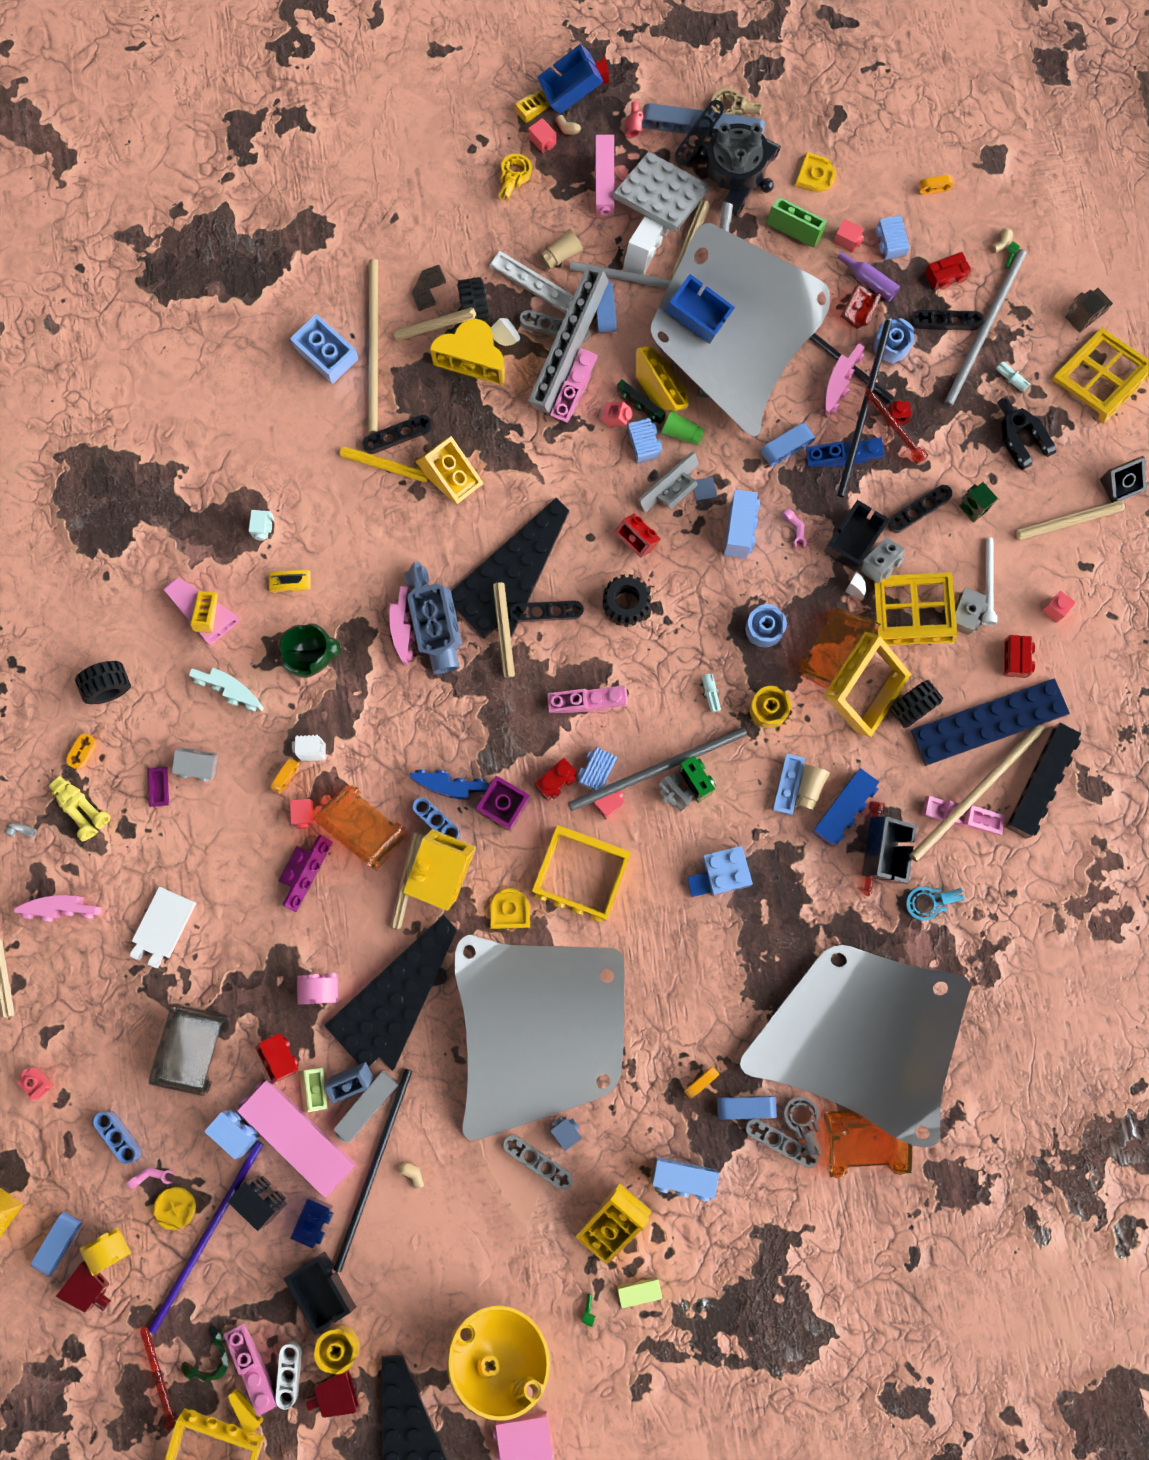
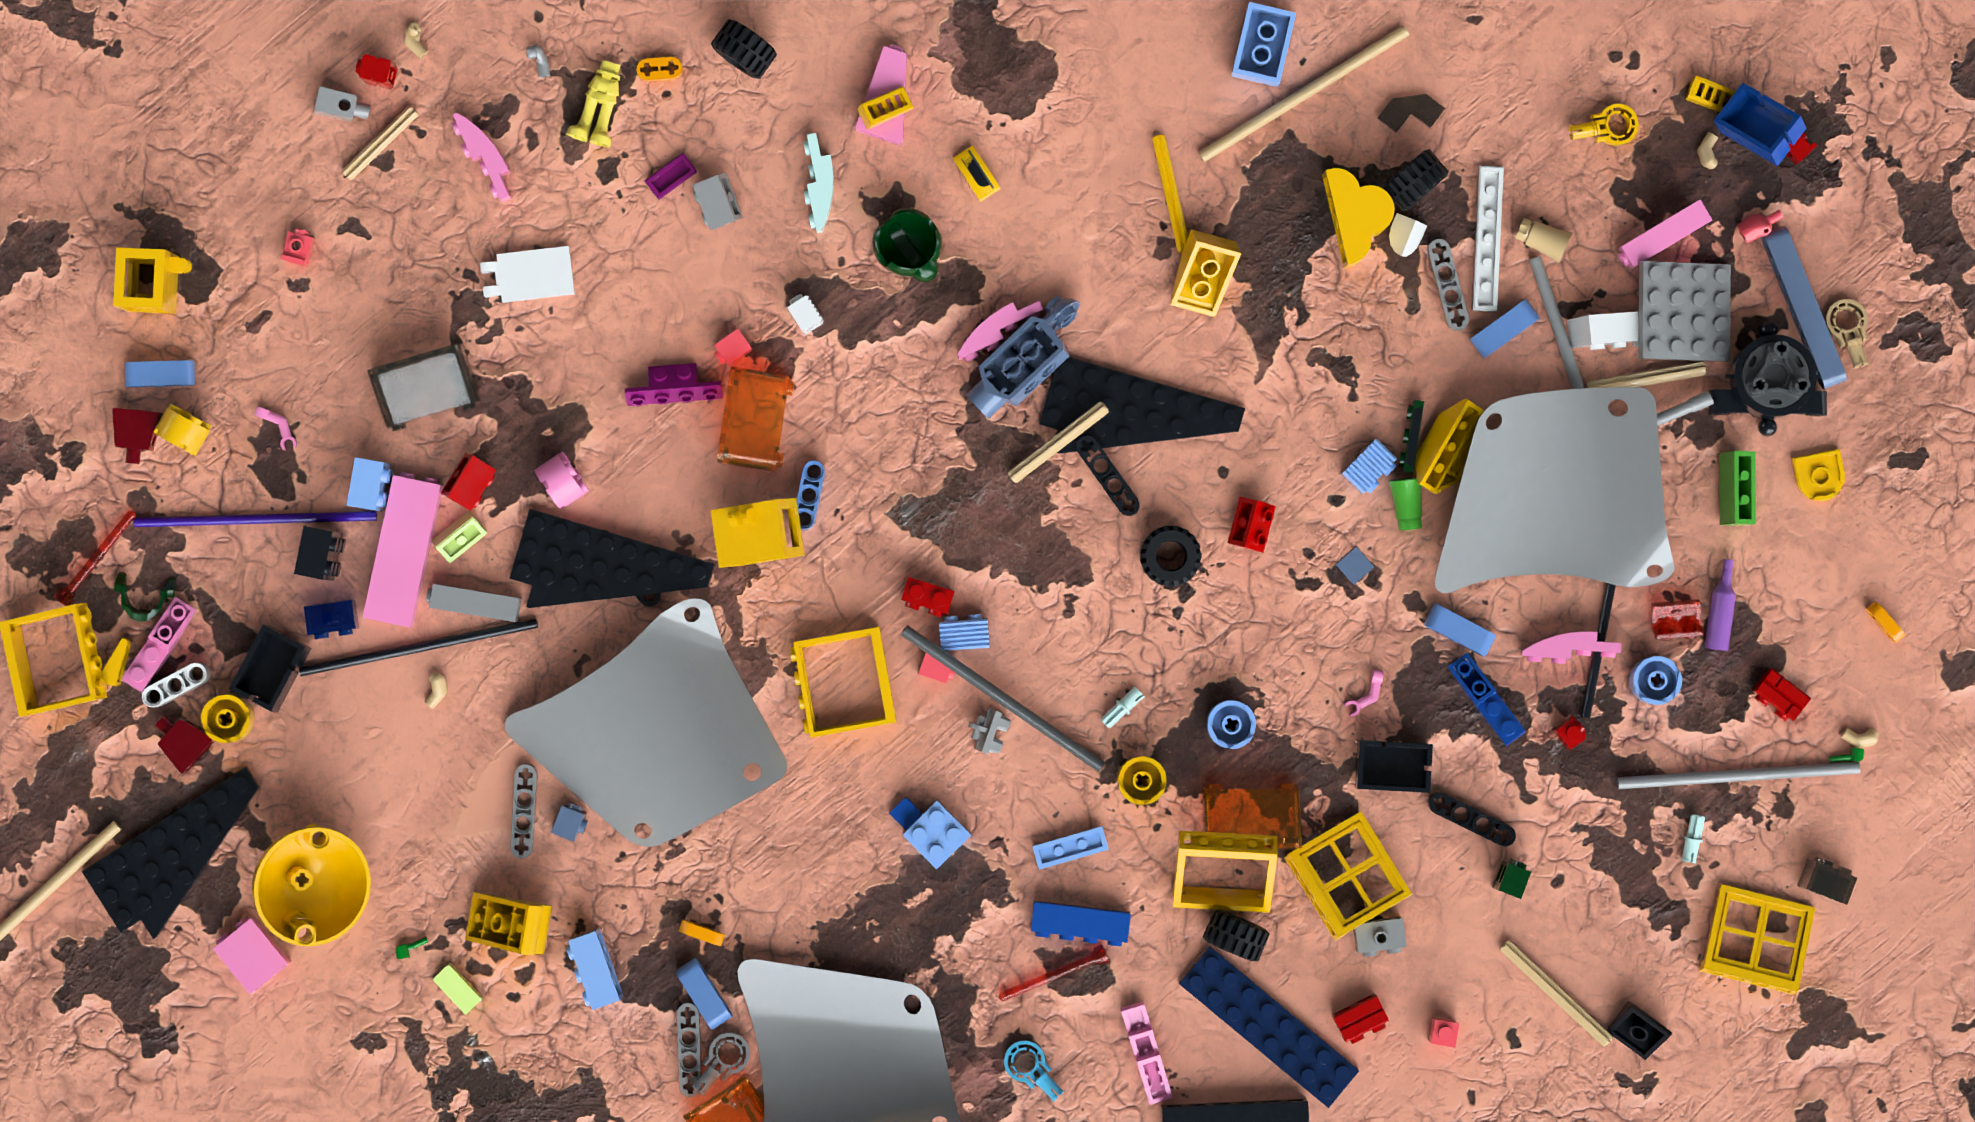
camera: 55 degrees right, 10 degrees up
medium blue beam [93,1111,141,1164] -> none
yellow tile [153,1187,196,1230] -> none
light aqua brick [249,510,274,541] -> none
light orange beam [270,758,300,794] -> none
sand blue brick [324,1062,374,1104] -> none
black beam [362,415,432,454] -> none
tan axle [390,832,423,930] -> none
tan axle [394,308,476,341] -> none
blue slope [410,770,489,800] -> none
magenta brick [476,776,531,832] -> none
yellow tile [490,888,530,929] -> none
light grey brick [528,266,609,414] -> none
coral brick [529,118,556,153] -> none
bright pink slope [547,685,628,713] -> none
bright pink slope [550,348,598,423] -> none
coral brick [601,401,632,428] -> none
light grey bracket [638,452,699,512] -> none
blue piece [665,274,735,344] -> none
black beam [675,100,724,165] -> none
green piece [678,756,716,803] -> none
light blue brick [724,489,760,559] -> none
tan plant [795,764,830,810] -> none
coral brick [833,219,864,252] -> none
black piece [837,320,892,498] -> none
white brick [845,572,866,601] -> none
light grey brick [861,537,905,584] -> none
black piece [862,816,917,884] -> none
clear red piece [865,389,929,464] -> none
light blue brick [875,215,910,260] -> none
tan piece [909,725,1045,862] -> none
black beam [910,310,984,330] -> none
white piece [982,537,997,626] -> none
black piece [997,396,1056,470] -> none

